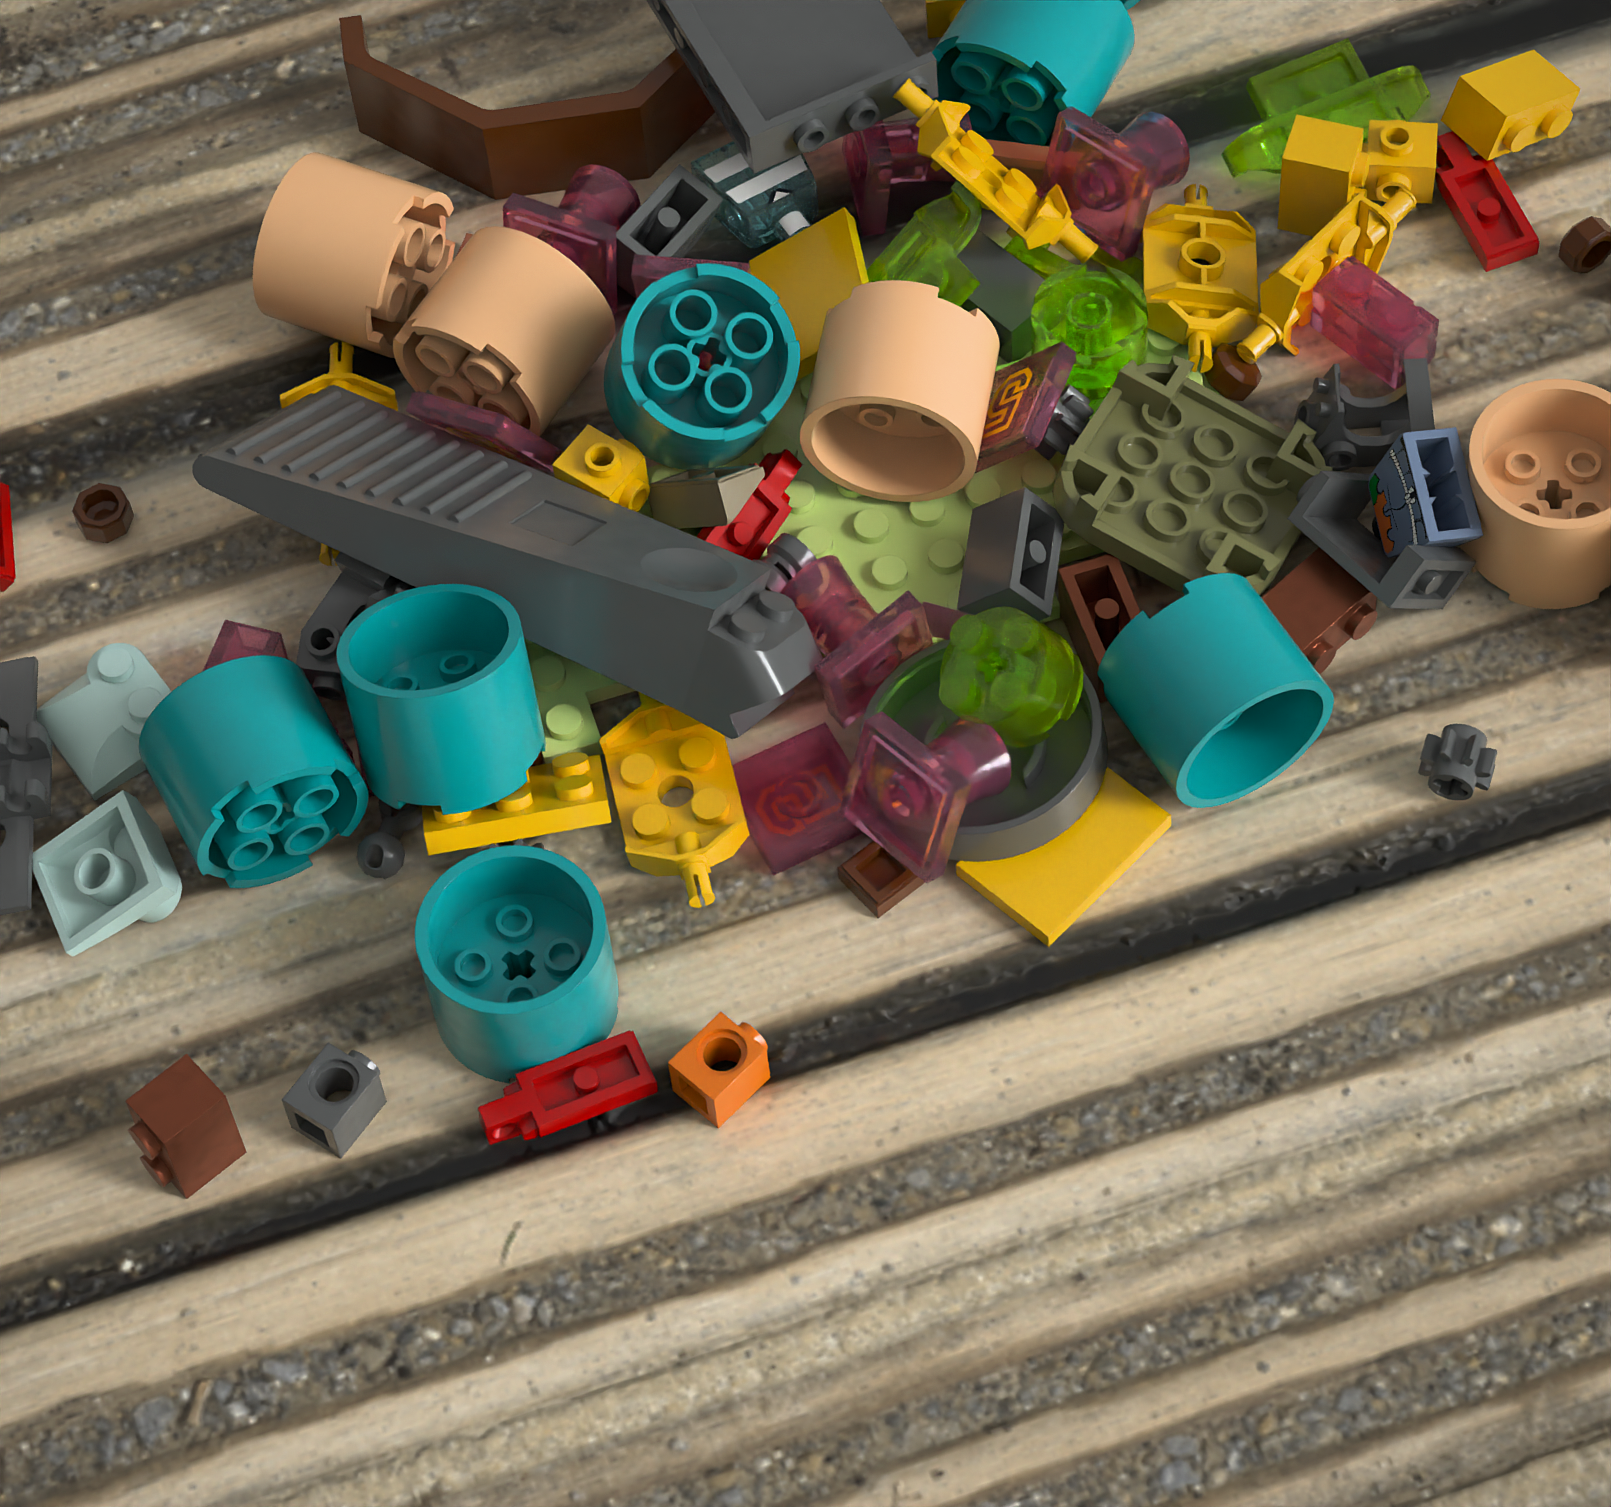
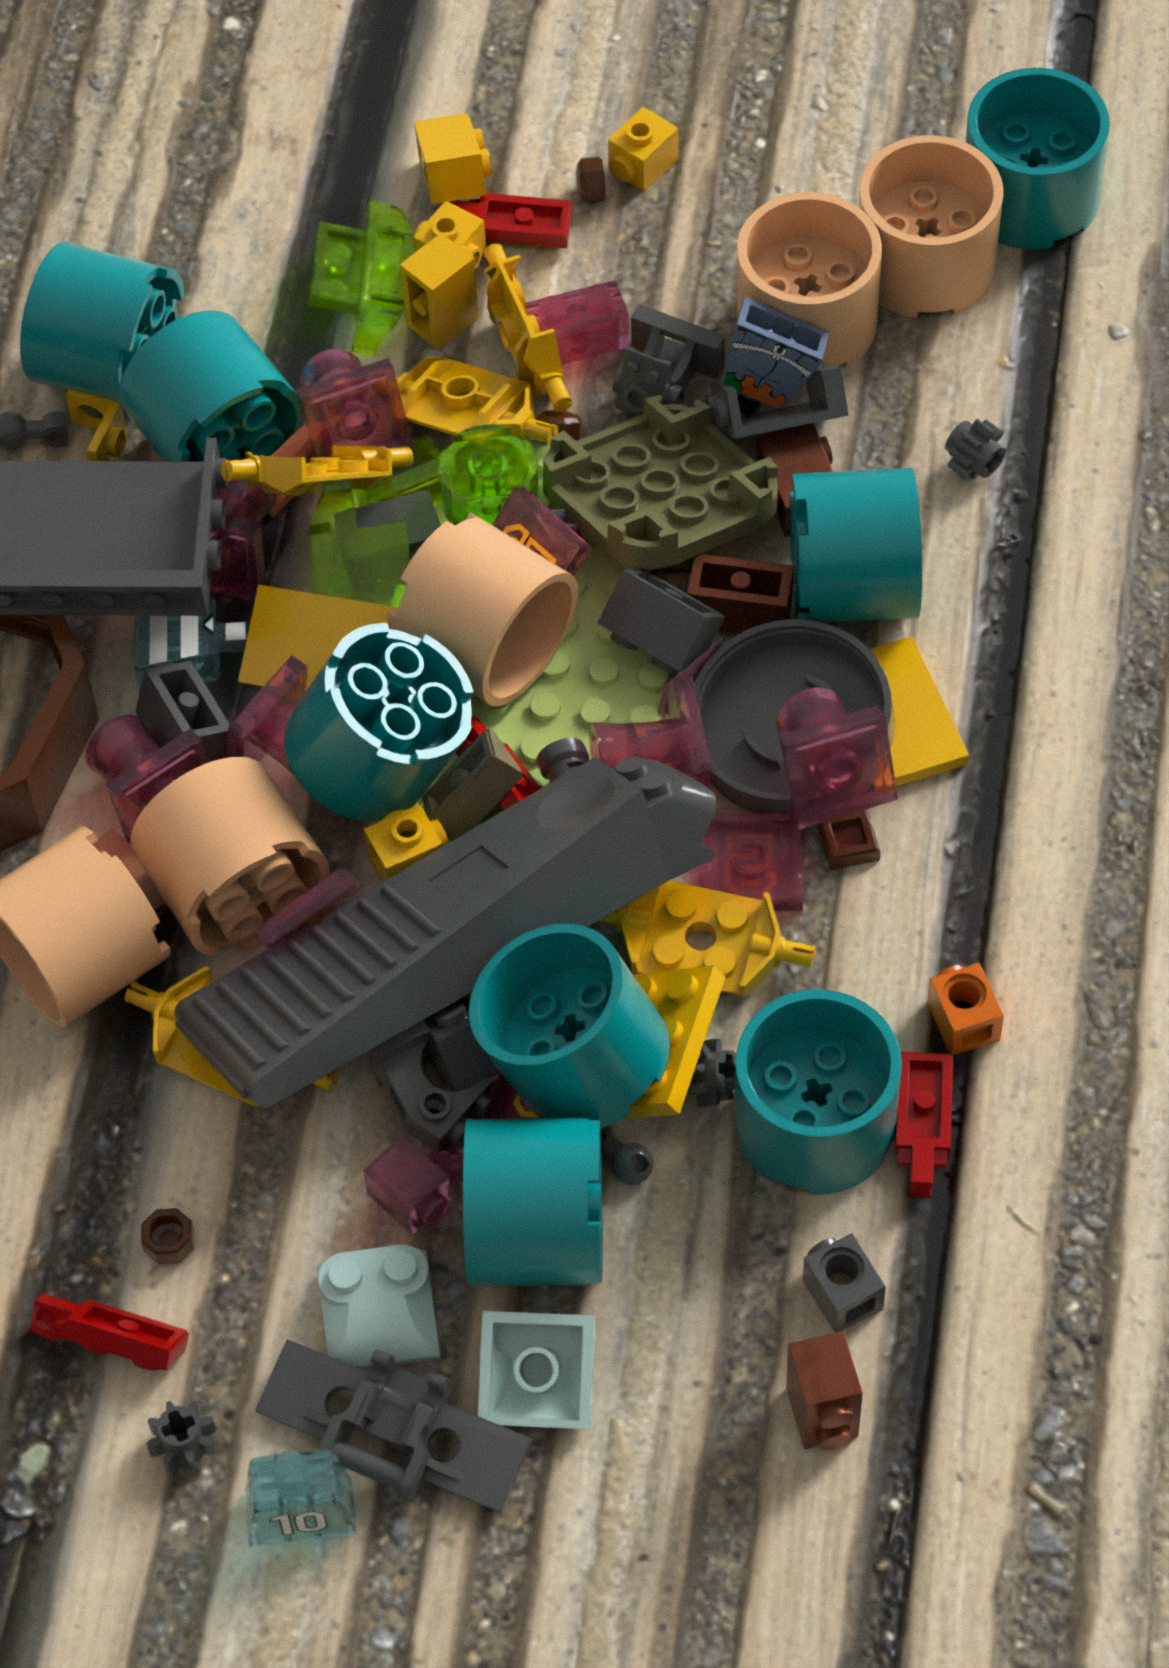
camera: 65 degrees left, 0 degrees up
clear neon green brick [939,606,1083,747] -> none

